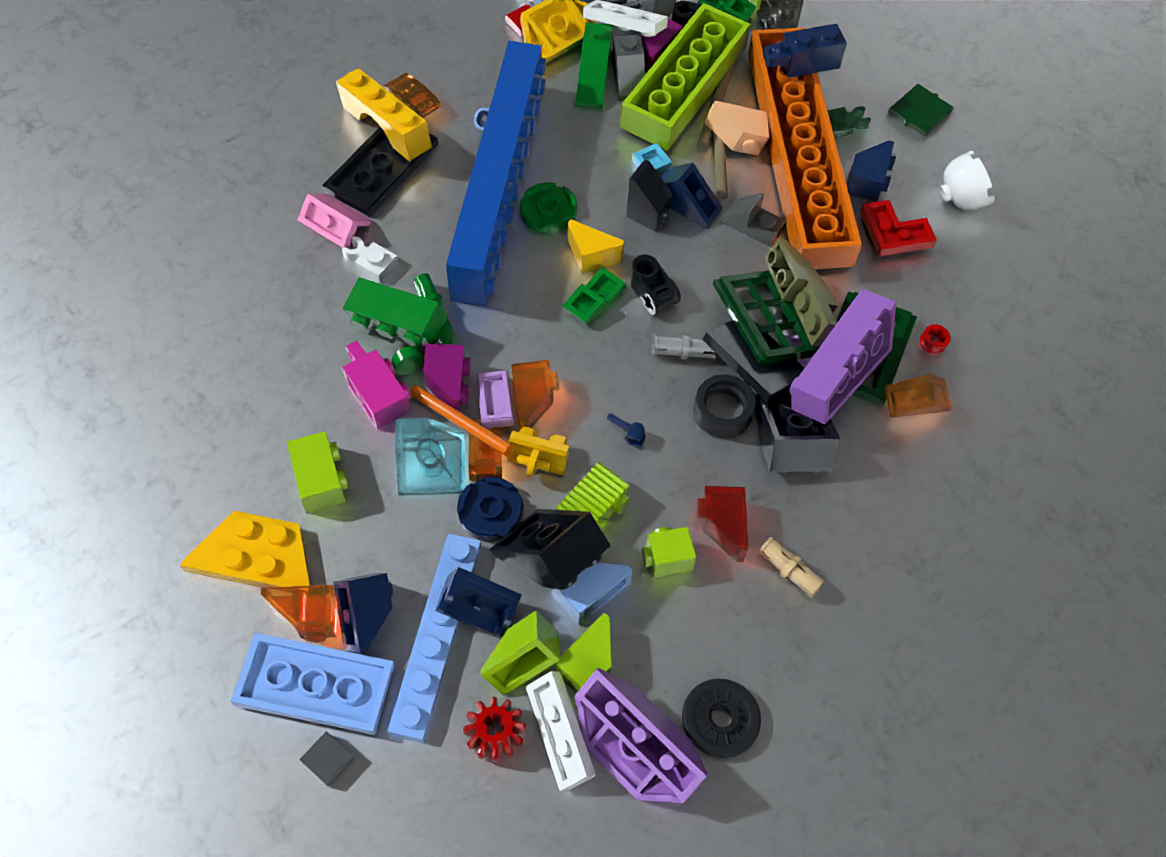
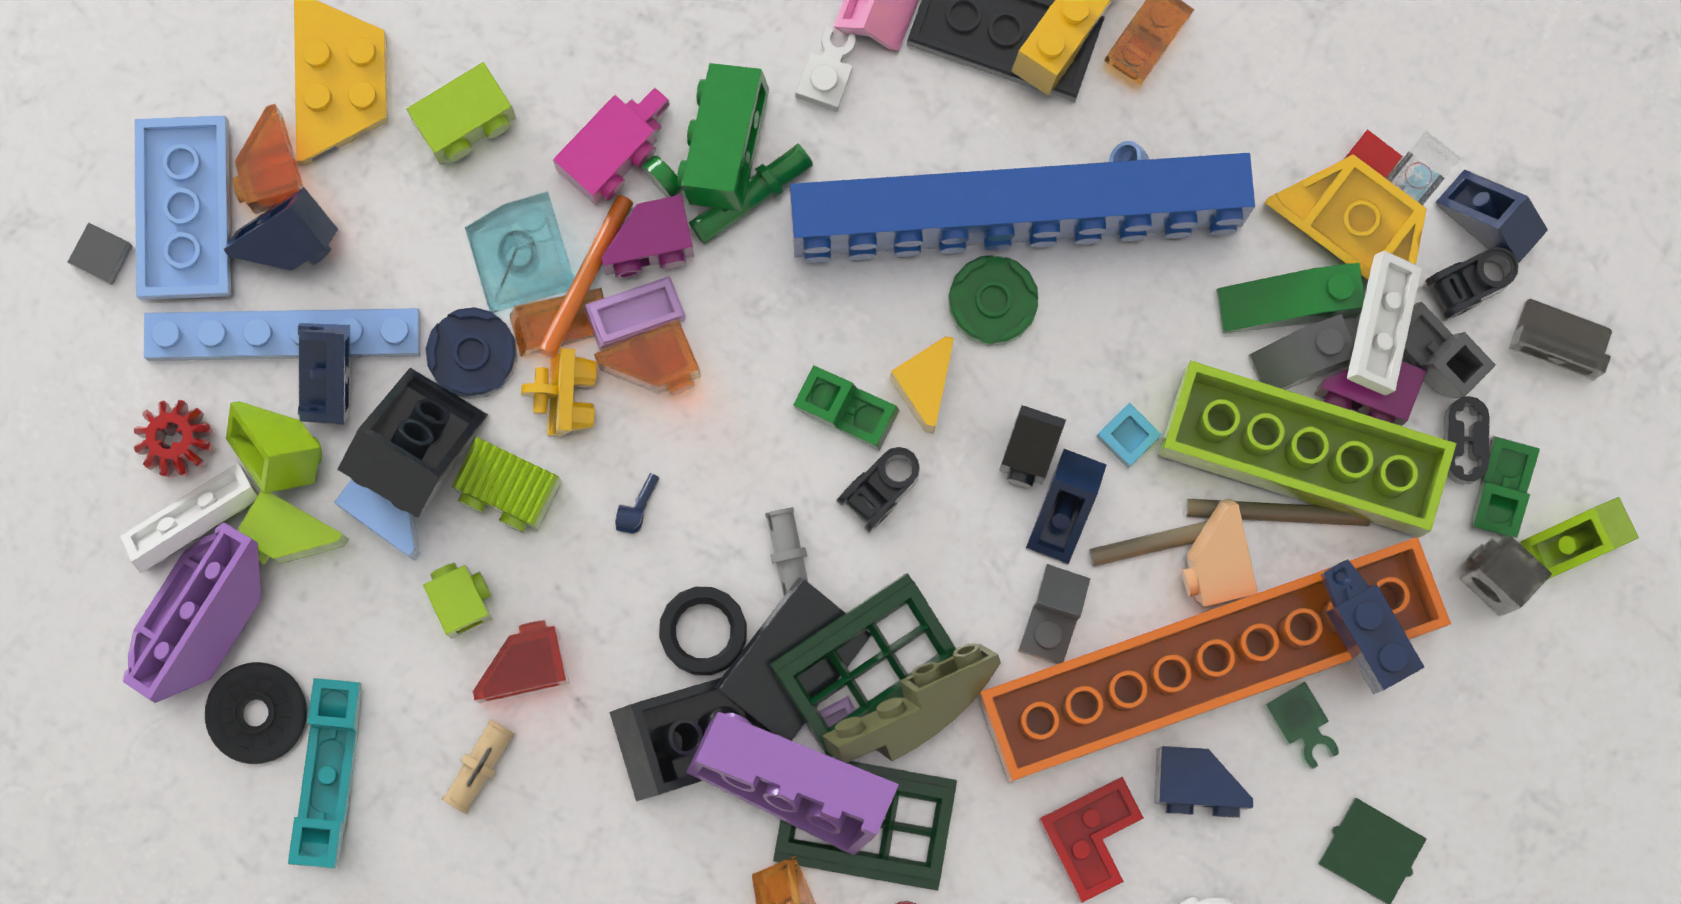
camera: 75 degrees right, 20 degrees up
none -> teal slope [288,678,361,869]

